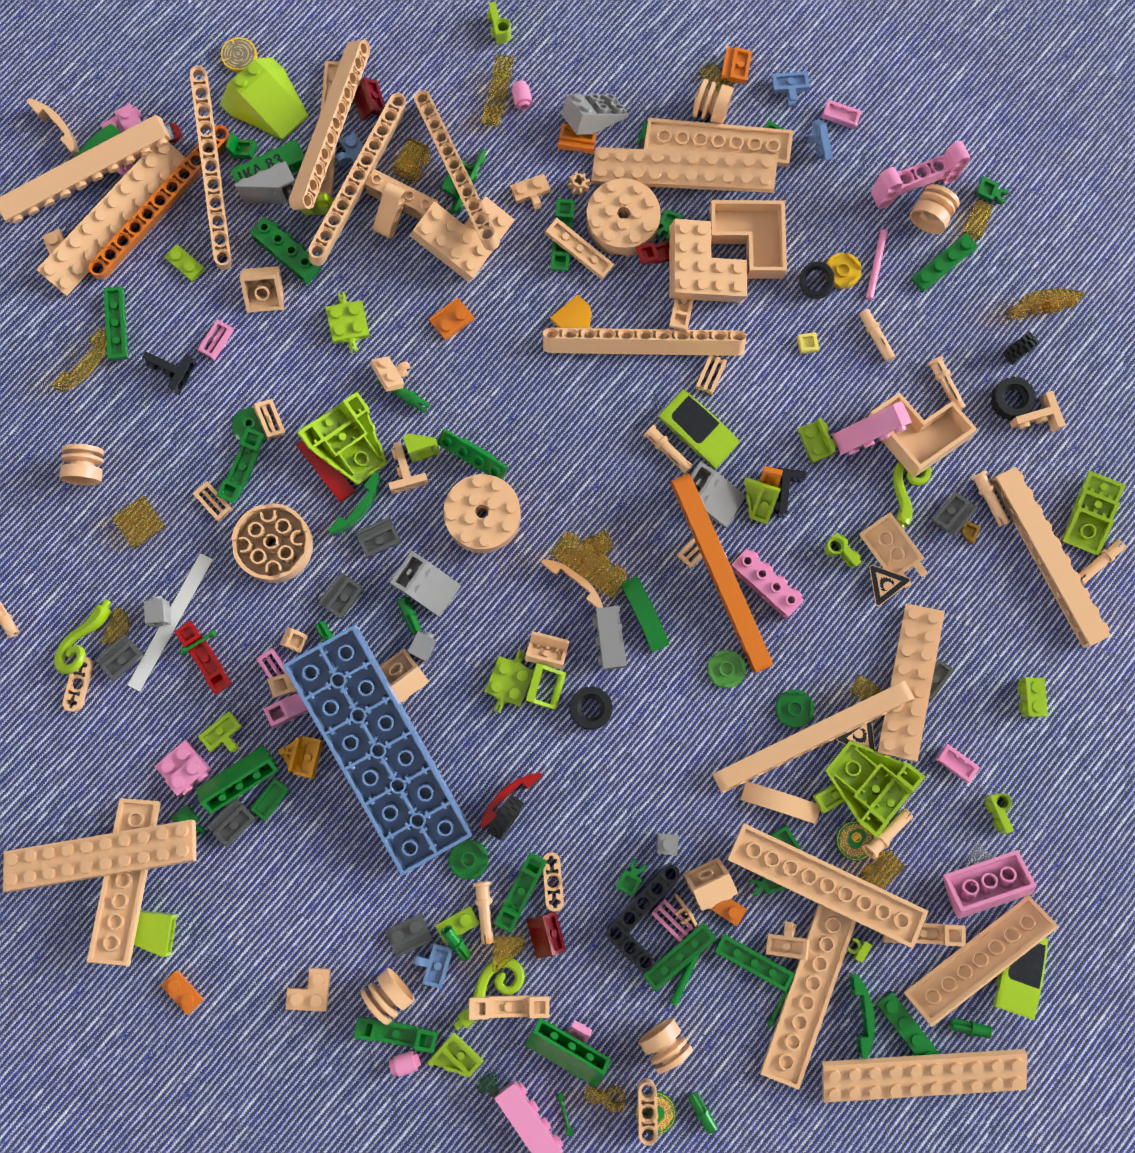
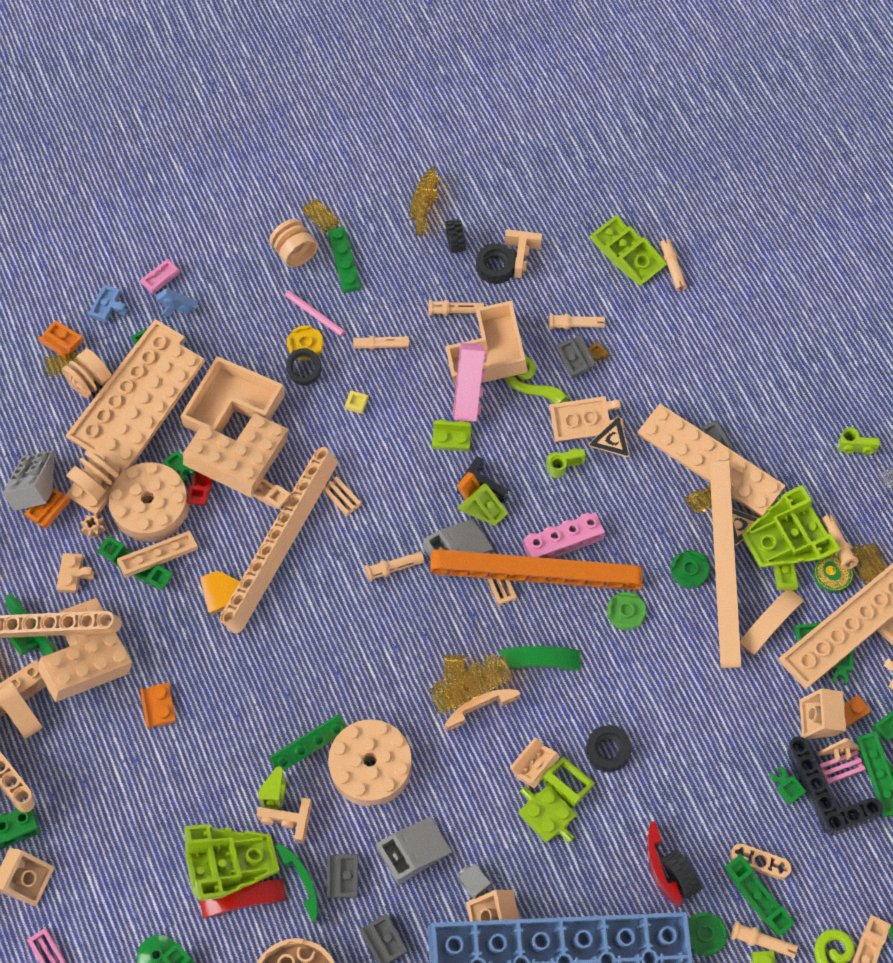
camera: 60 degrees left, 15 degrees down
light nougat tile [253,399,285,440] -> none
lime plate [325,292,370,353] -> none
light nougat plate [371,356,410,392] -> none
green pin [377,379,430,413] -> none
green axle [396,596,422,635] -> none
clear yellow slope [492,936,525,974] -> none
dark red panel [527,911,566,959] -> none
light grey wedge [592,605,627,671] -> none
green piece [637,120,648,149] -> none
light grey brick [656,833,679,856] -> none
lime slope [658,389,741,469] -> none
bright pink beam [871,141,971,209] -> none
bright pink plate [935,744,980,783] -> none
green plate [974,176,1009,205] -> none
light nougat brick [990,467,1111,648] -> none
lime bracket [1017,677,1048,717] -> none
none -> light nougat wheel [66,450,119,501]

